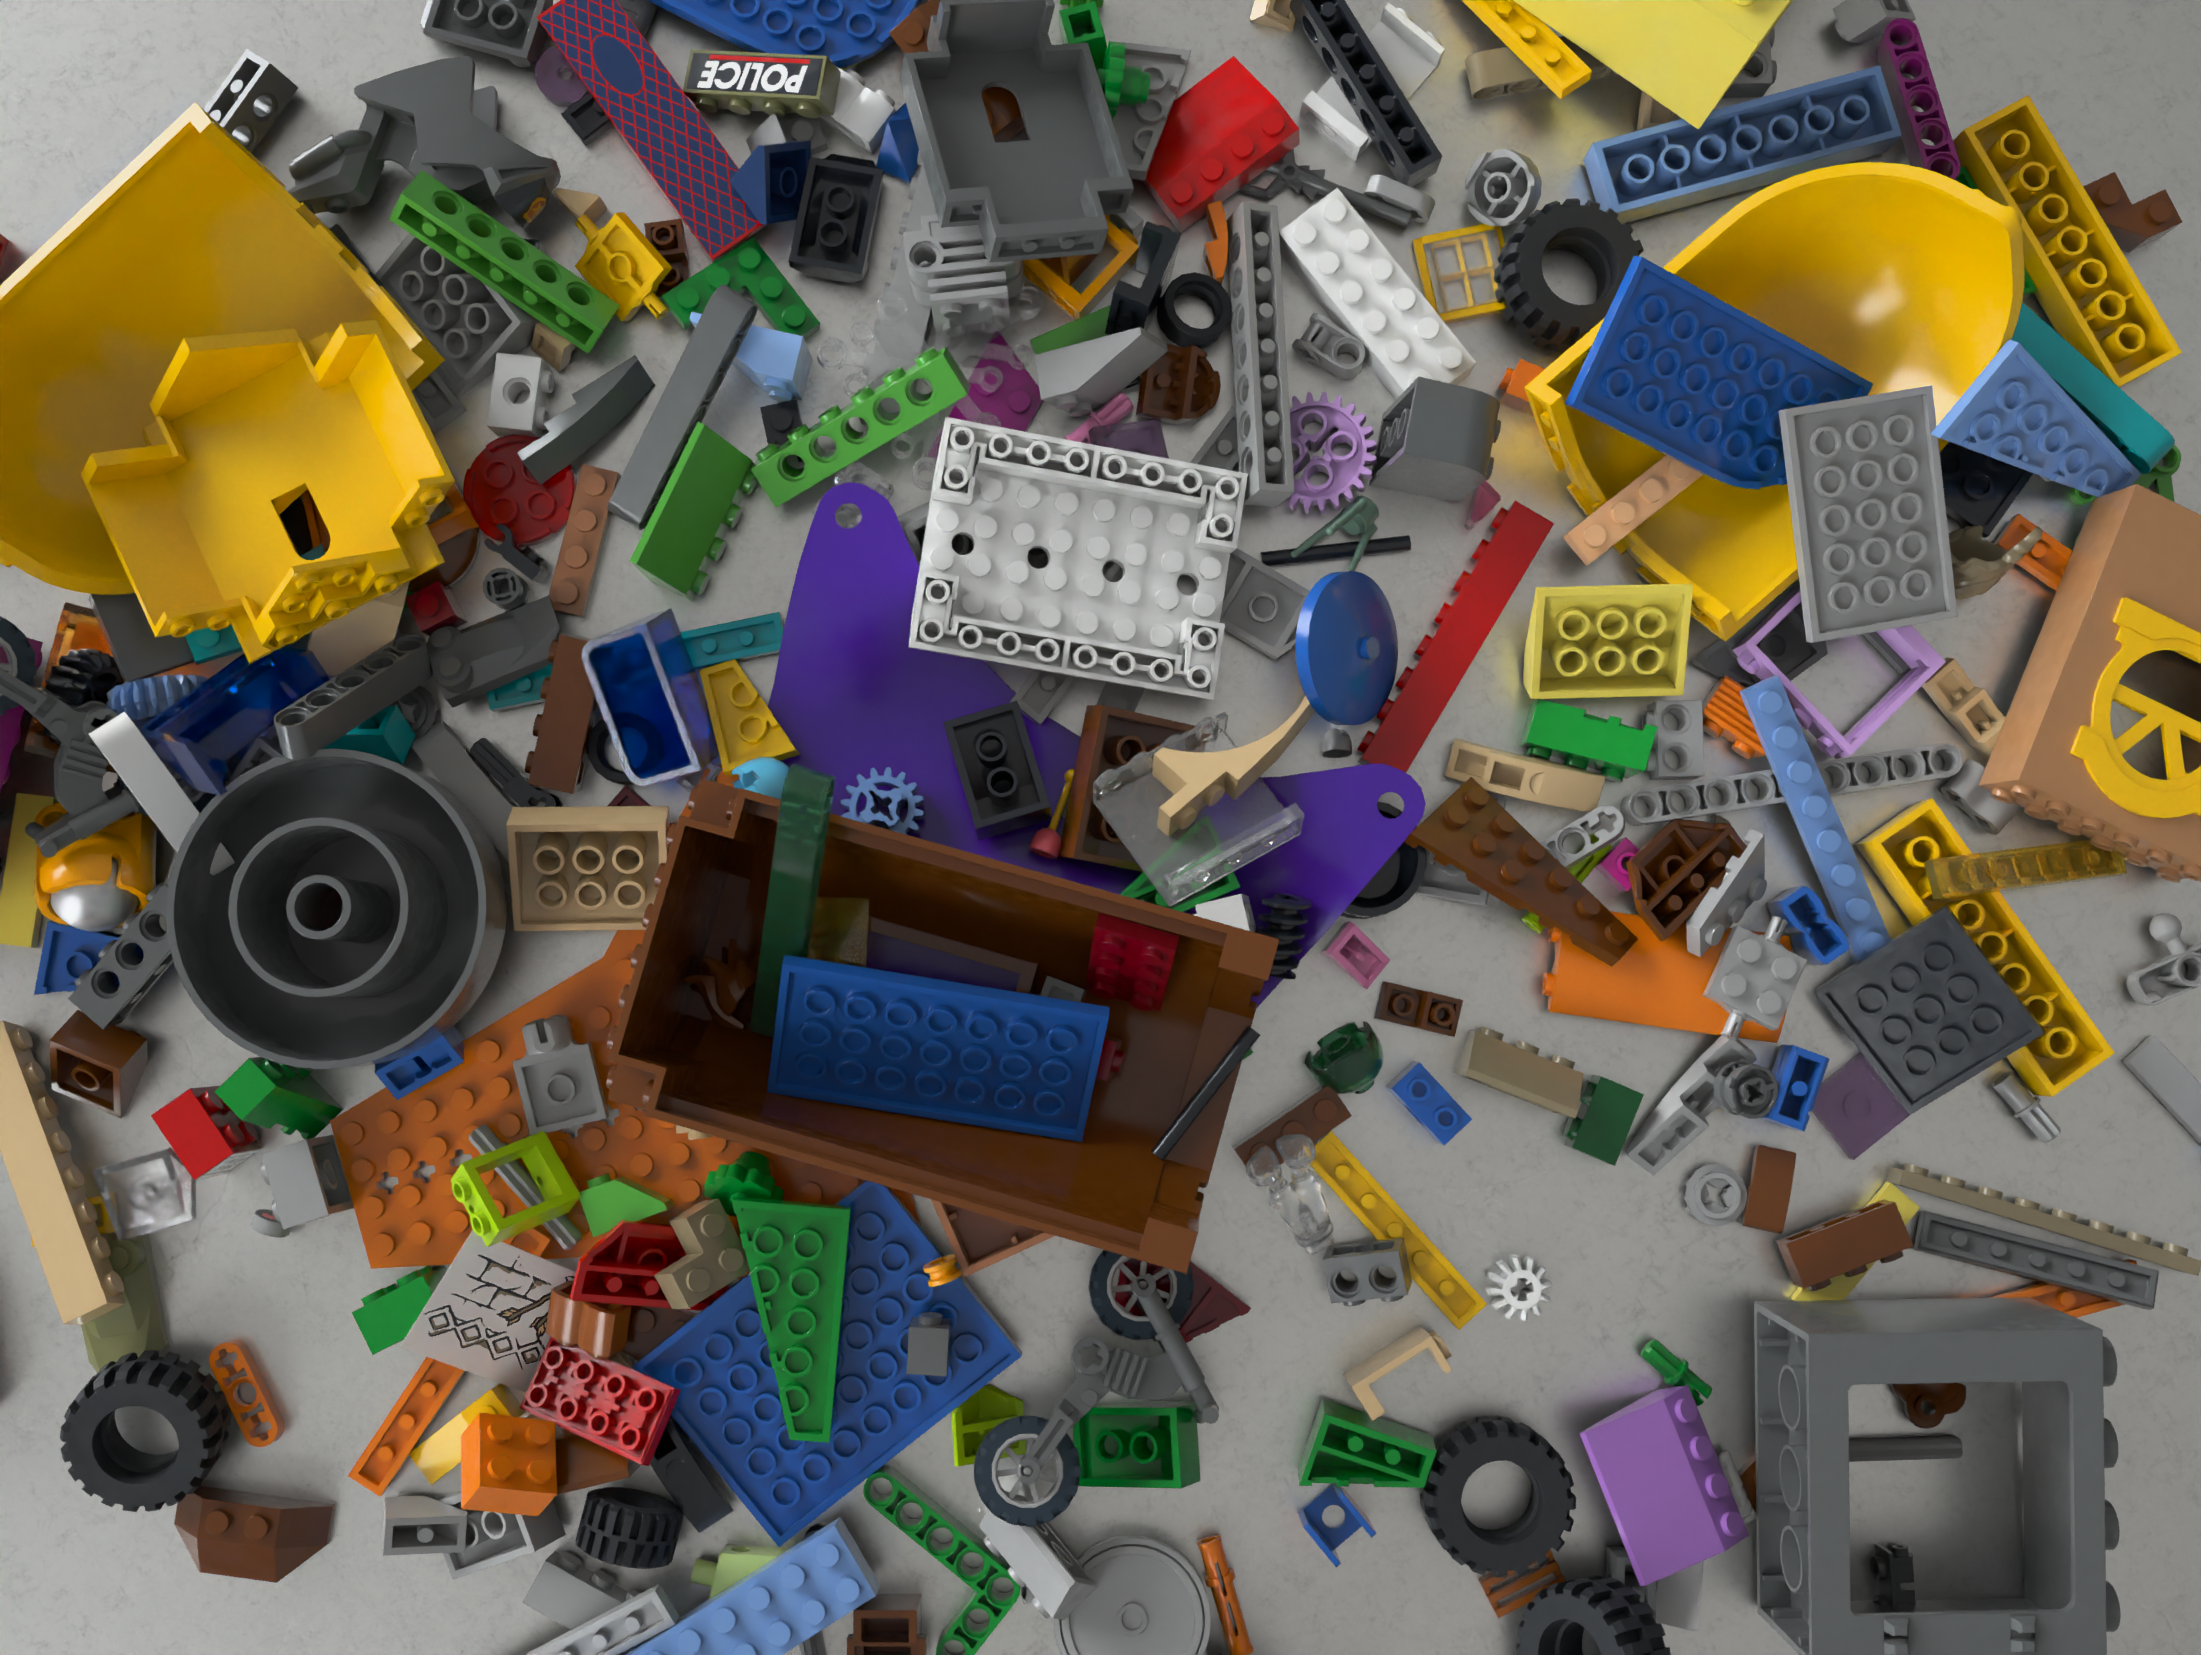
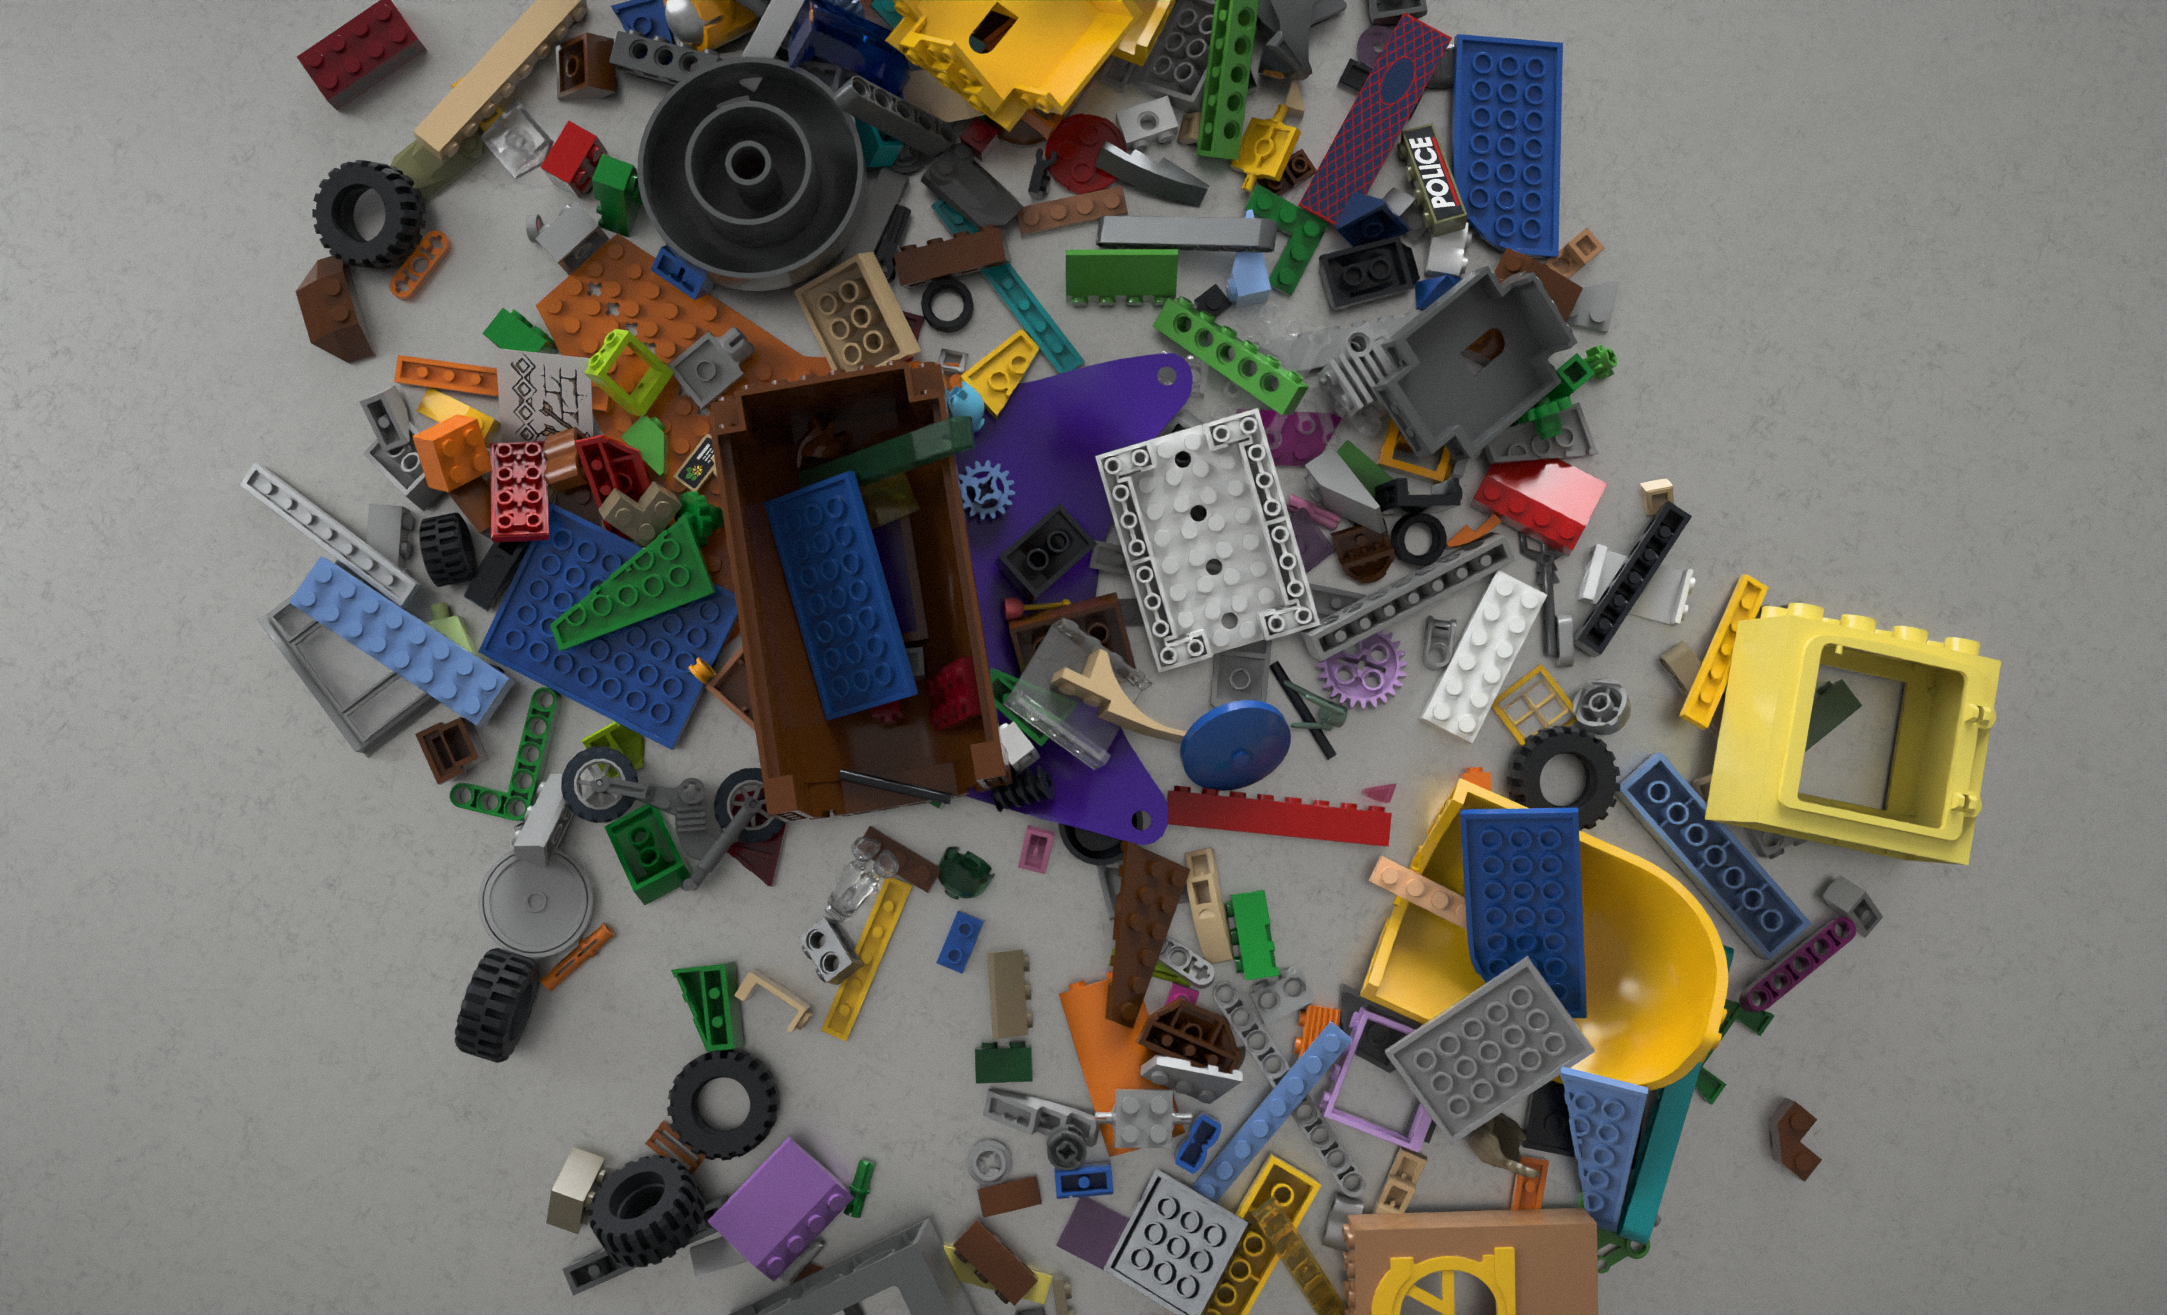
camera: 65 degrees right, 0 degrees up
light grey axle [468,1125,582,1250] -> none
dark grey wheel [483,568,530,611] -> none
clear blue windscreen [581,608,719,786] -> none
dark grey brick [906,1312,952,1376] -> none
blue piece [1298,1483,1377,1568] -> none
light grey hinge [1322,728,1352,758] -> none
dark grey brick [1369,376,1501,501] -> none
reddish brown slope [1374,981,1463,1037] -> none
white gear [1485,1254,1552,1321] -> none
light yellow slope [1523,584,1693,699] -> none
yellow brick [1953,95,2182,388] -> none
none -> tile [673,433,715,492]

